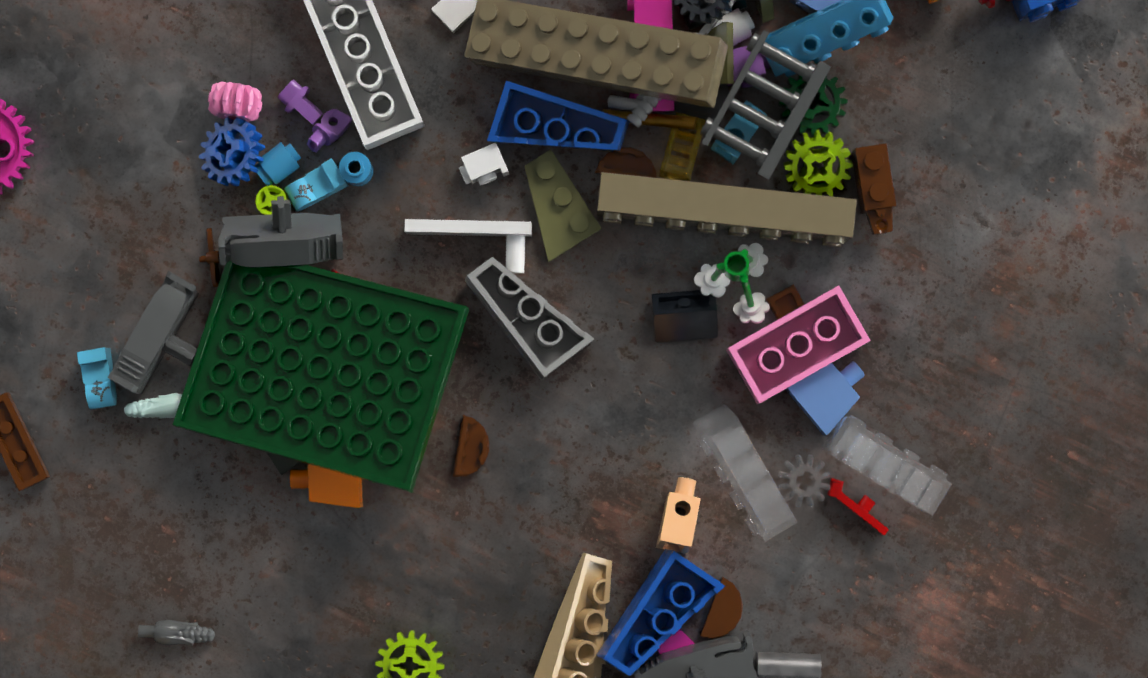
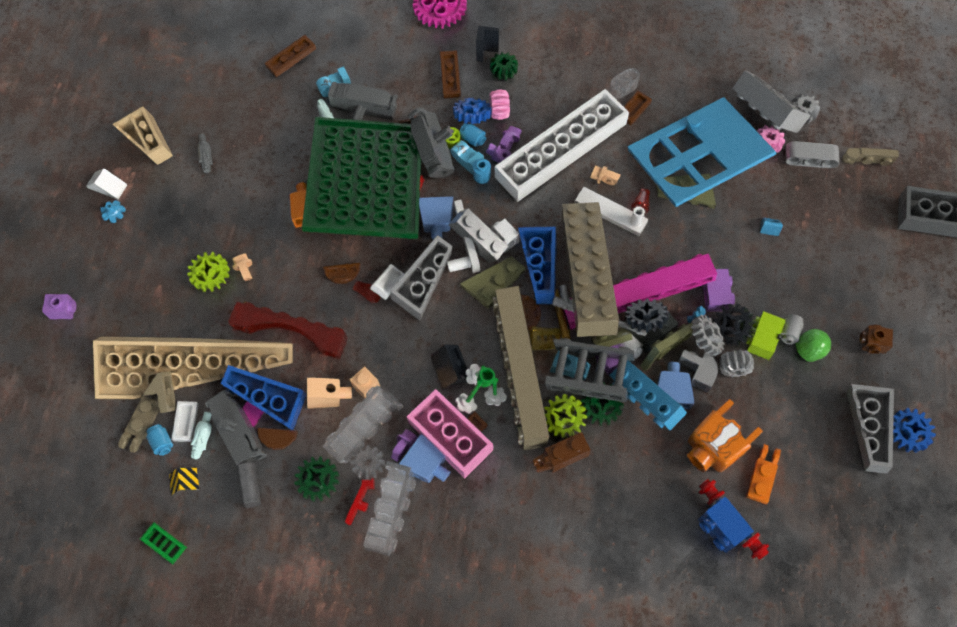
camera: 75 degrees right, 20 degrees down
none -> clear red arch [228,302,348,359]
none -> light nougat piece [232,254,252,282]
none -> dark green gear [294,456,340,502]
none -> light nougat brick [350,366,380,400]
none -> clear red cone [354,281,382,303]
none -> white tile [370,264,404,300]
none -> medium lavender piece [391,429,418,462]
none -> medium blue torso [419,197,454,240]
none -> reddish brown plate [440,50,461,99]
none -> arch [449,208,508,263]
none -> black panel [476,26,499,62]
none -> dark green gear [489,51,518,81]

